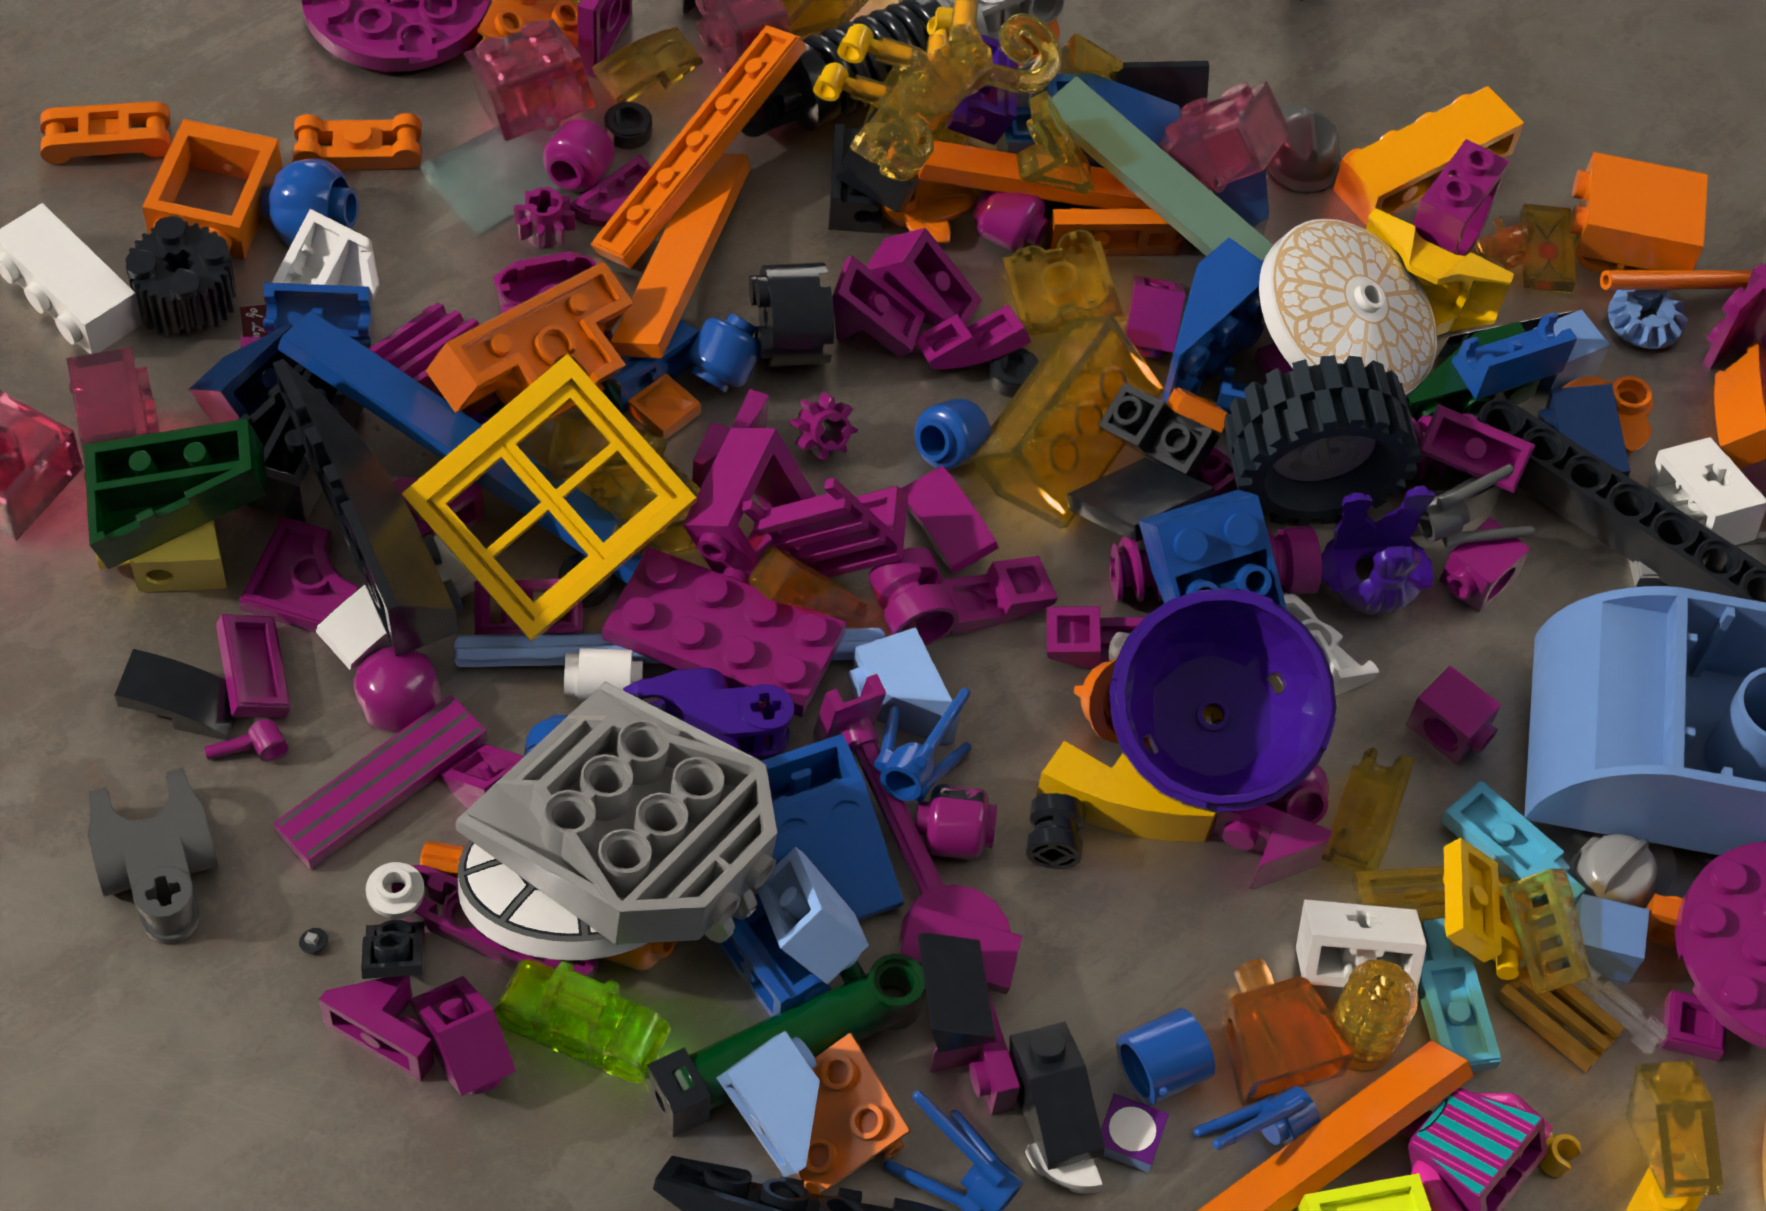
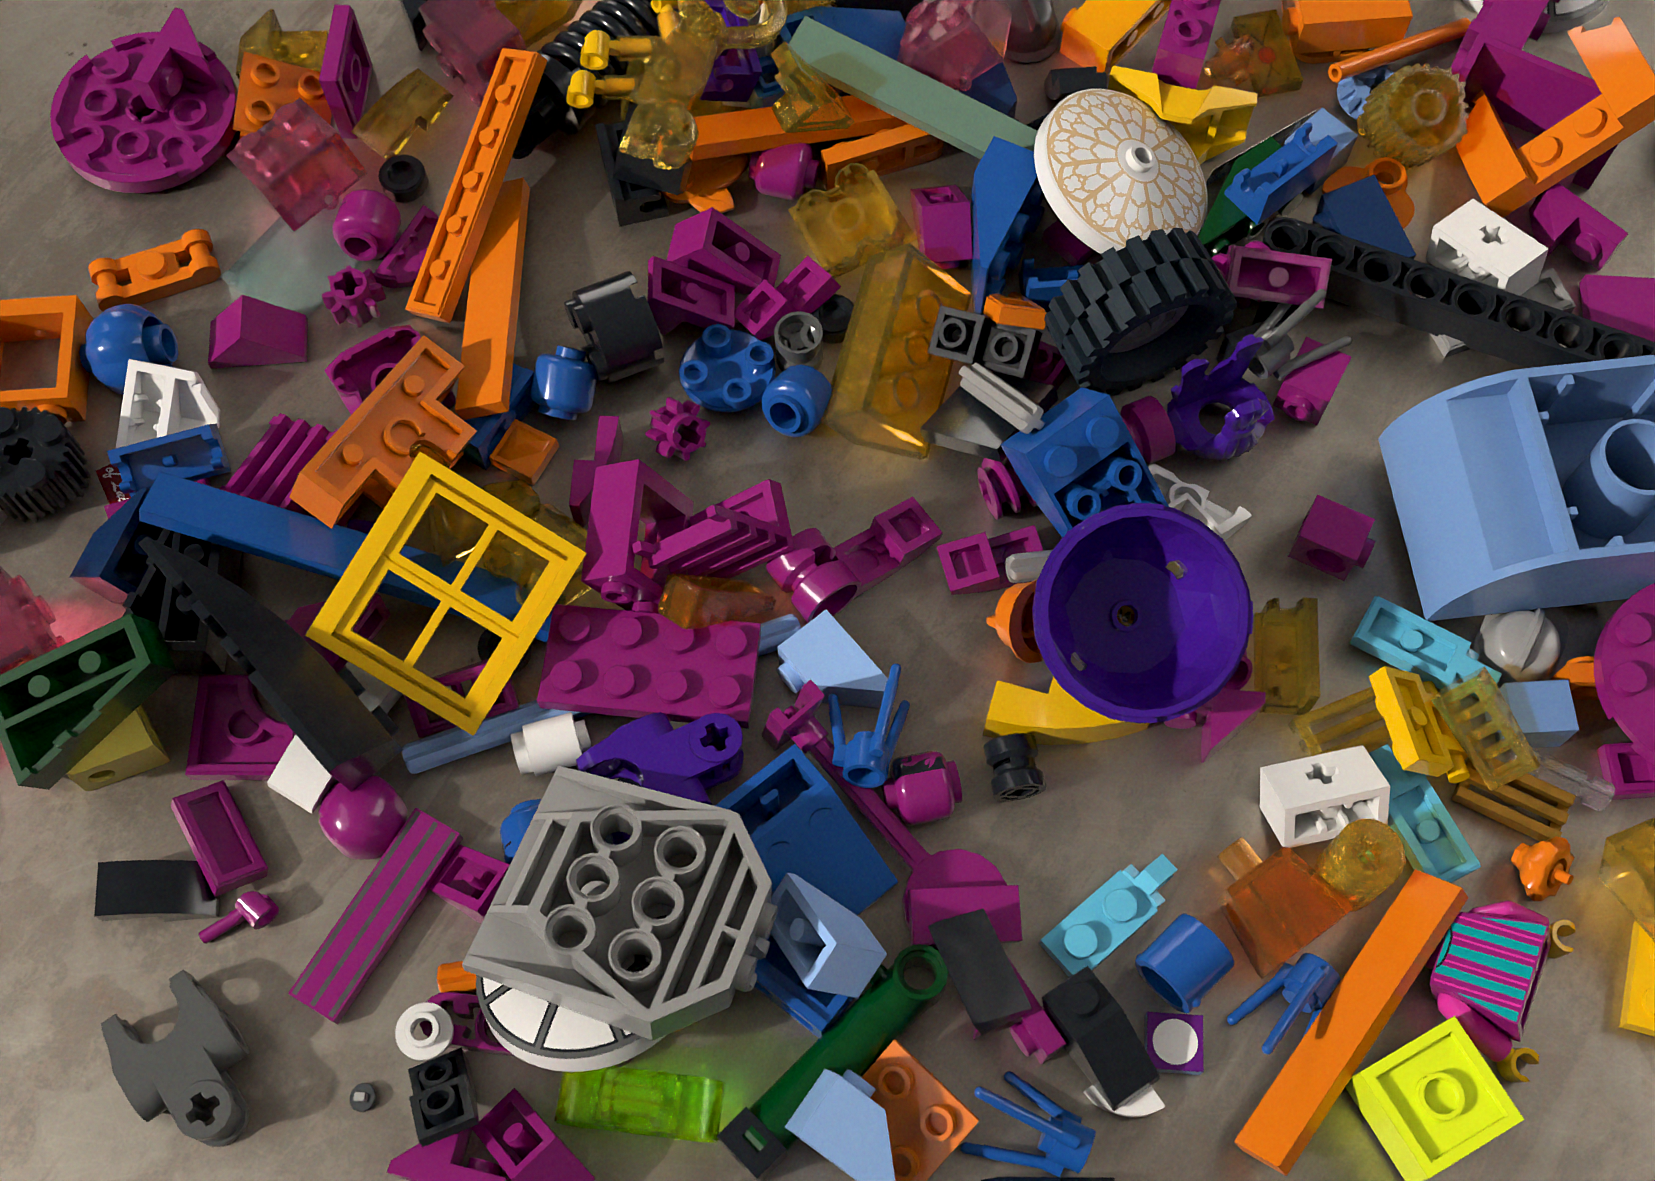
camera: 10 degrees left, 10 degrees up
magenta slope [901,465,999,574] -> none
none -> magenta slope [208,295,308,369]
none -> blue dish [679,324,776,412]
none -> dark grey wheel [774,311,823,372]
none -> light grey axle [958,362,1045,434]
none -> medium azure hinge [1039,853,1178,978]
none -> black slope [1044,66,1107,100]
none -> clear yellow brick [1357,63,1469,170]
none -> orange piece [1511,836,1575,901]

